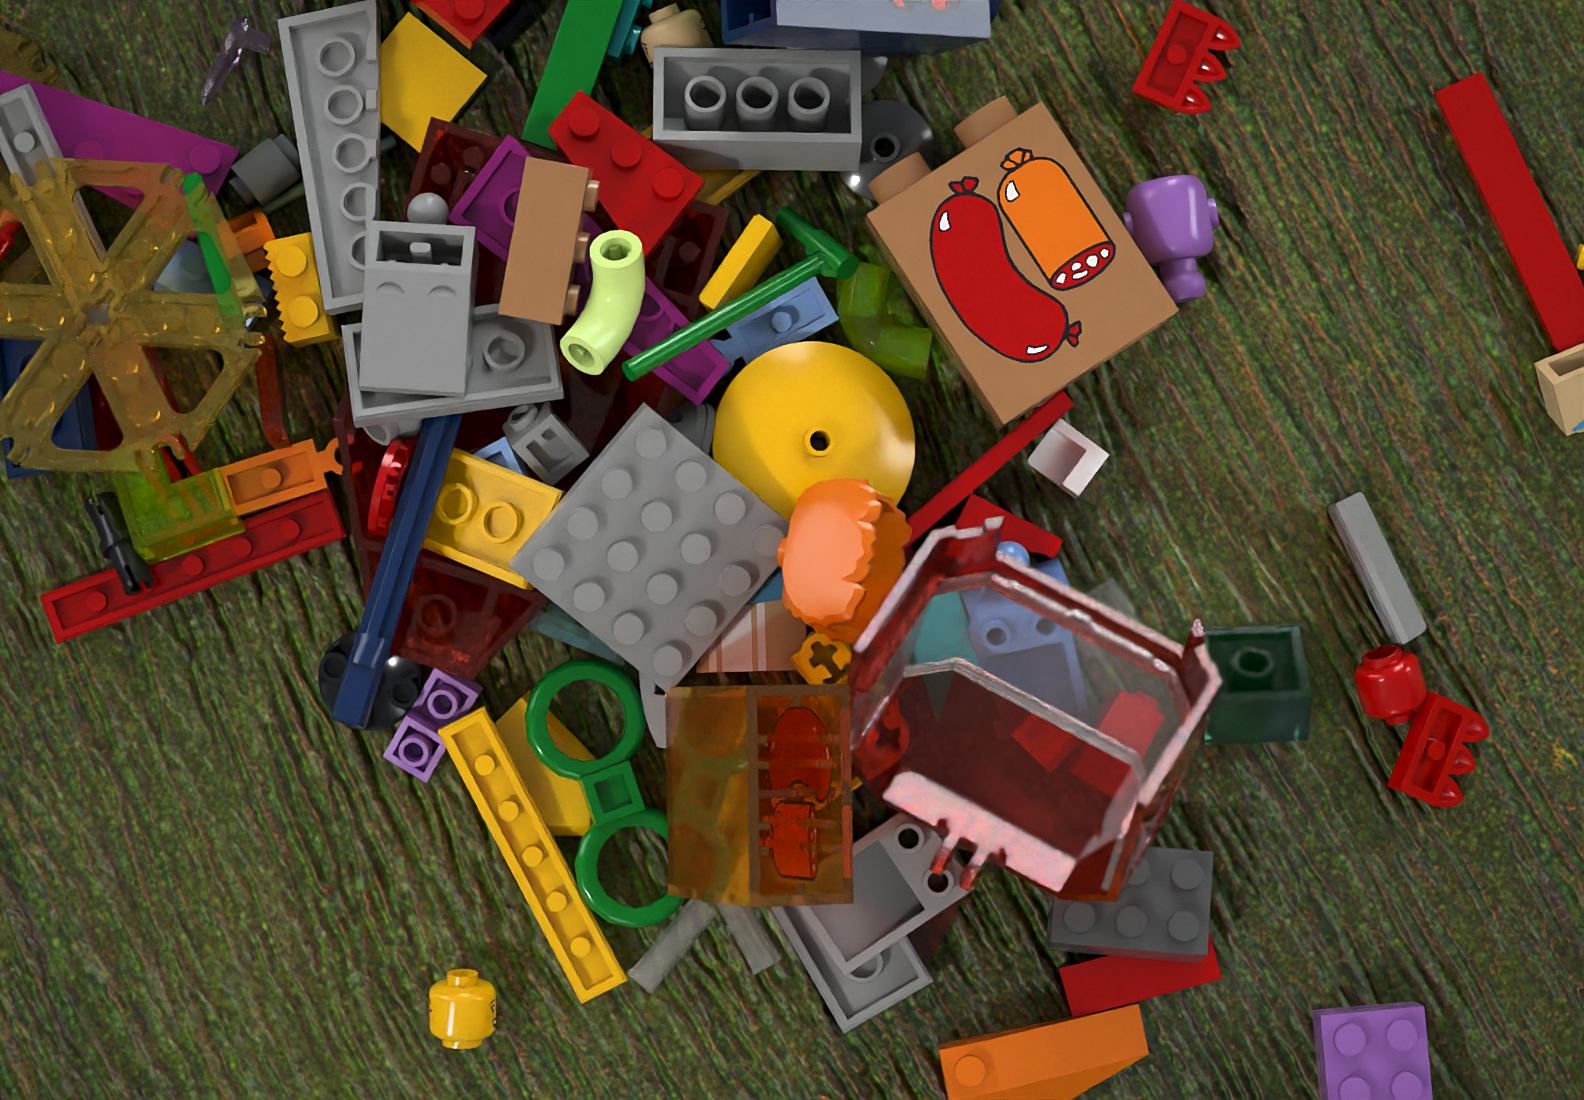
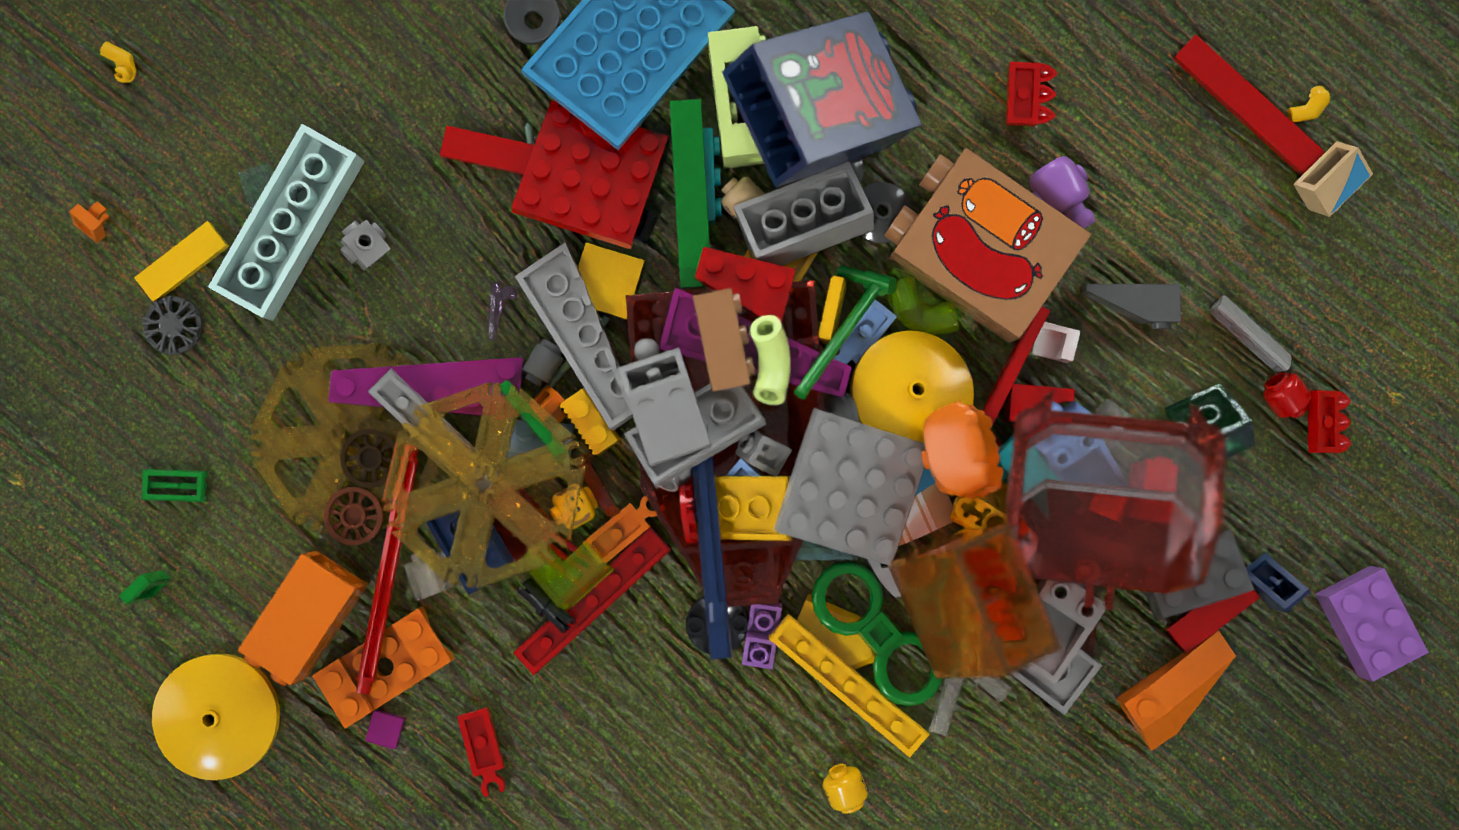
camera: 20 degrees left, 0 degrees up
none -> yellow head [549,484,598,530]
none -> dark grey slope [1080,284,1181,330]
none -> dark blue slope [1246,553,1310,612]

